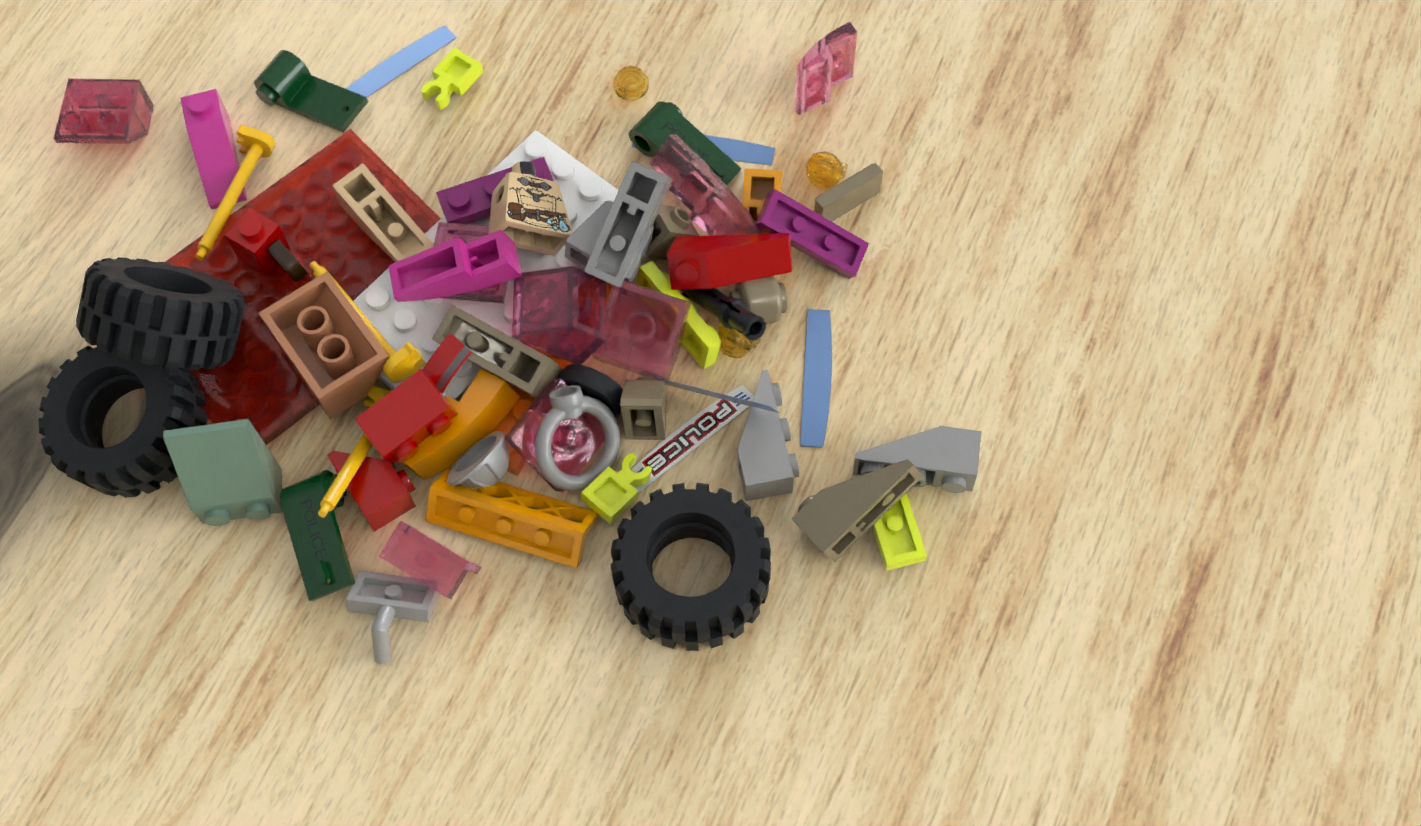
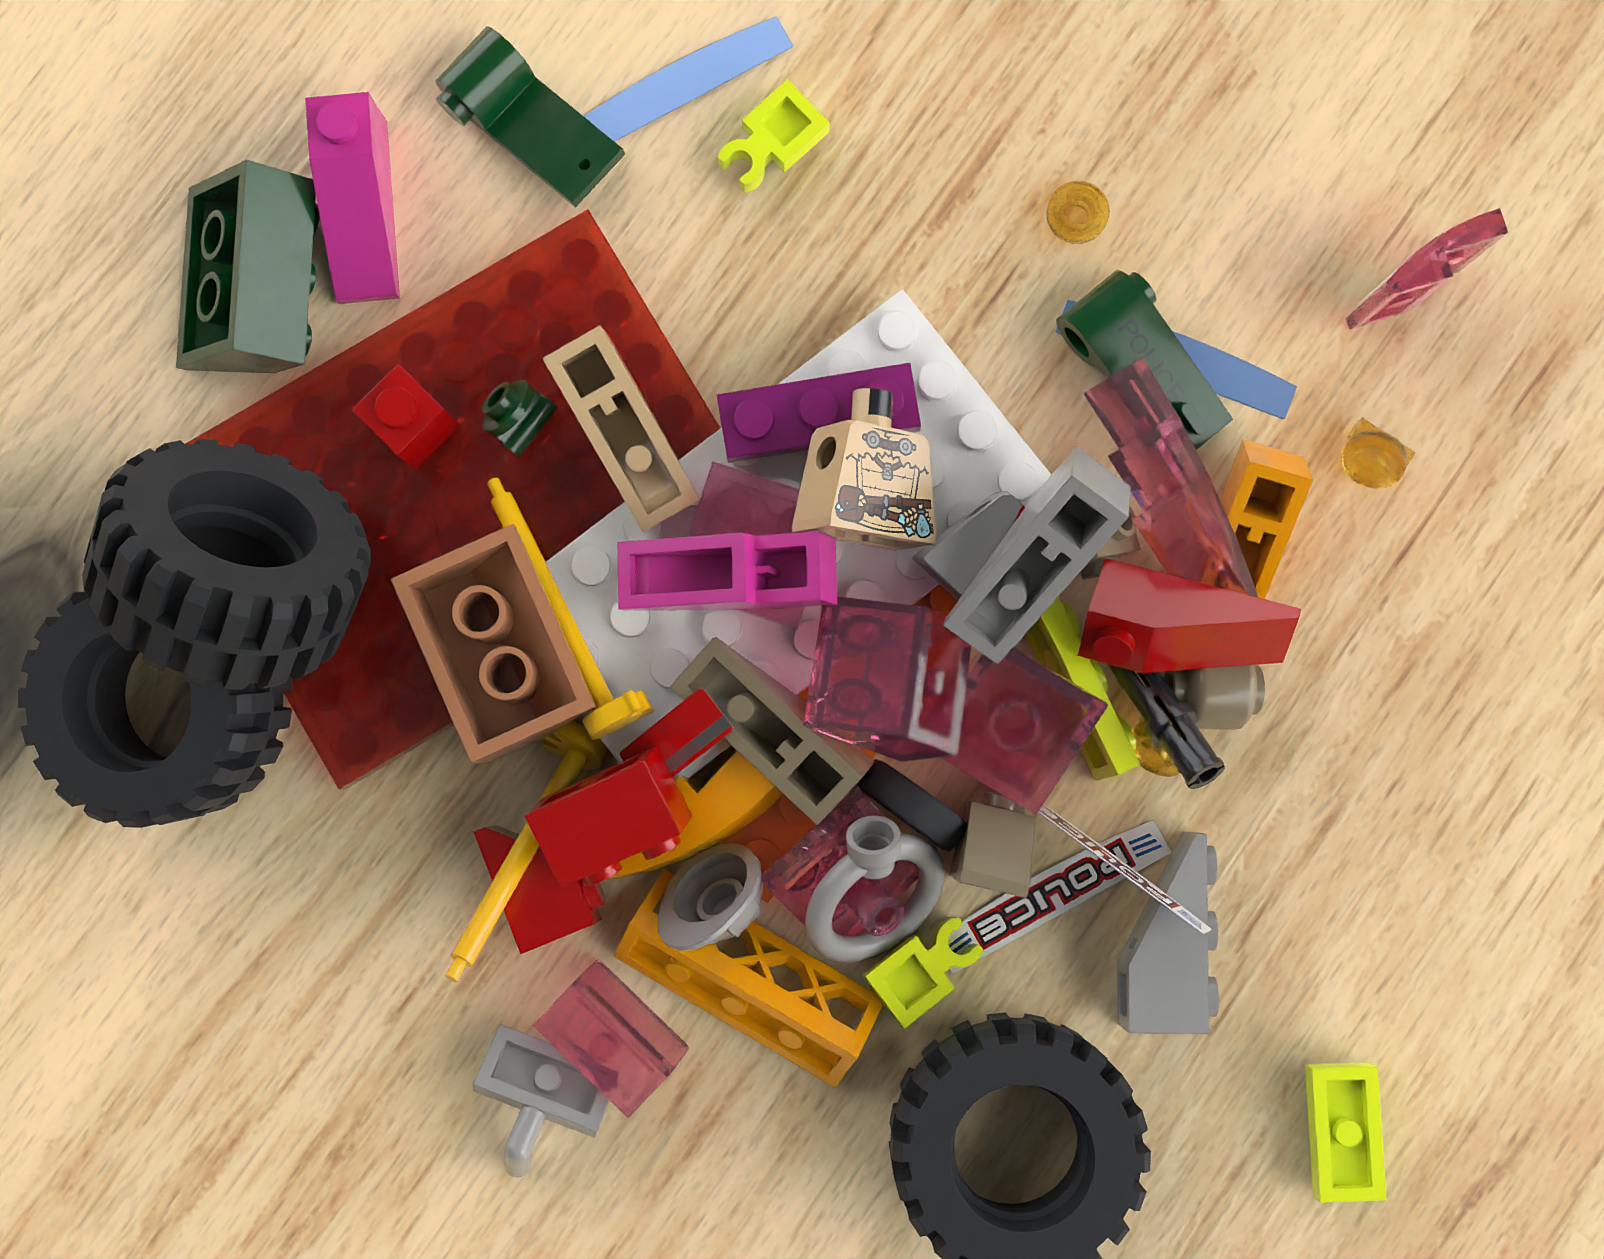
camera: 15 degrees right, 20 degrees up
clear pink slope [53,79,154,144] -> none
sand green slope [163,419,283,526] -> none
yellow piece [196,124,275,260] -> none
dark brown tile [269,239,309,283] -> none
dark green door [280,470,355,601] -> none
magenta plate [755,189,869,279] -> none
dark tan slope [792,459,923,562] -> none
medium blue sticker [800,309,832,447] -> none
dark tan tile [814,163,883,222] -> none
light grey slope [852,426,982,493] -> none
none -> slope [176,159,320,374]
none -> dark green plate [482,380,558,458]

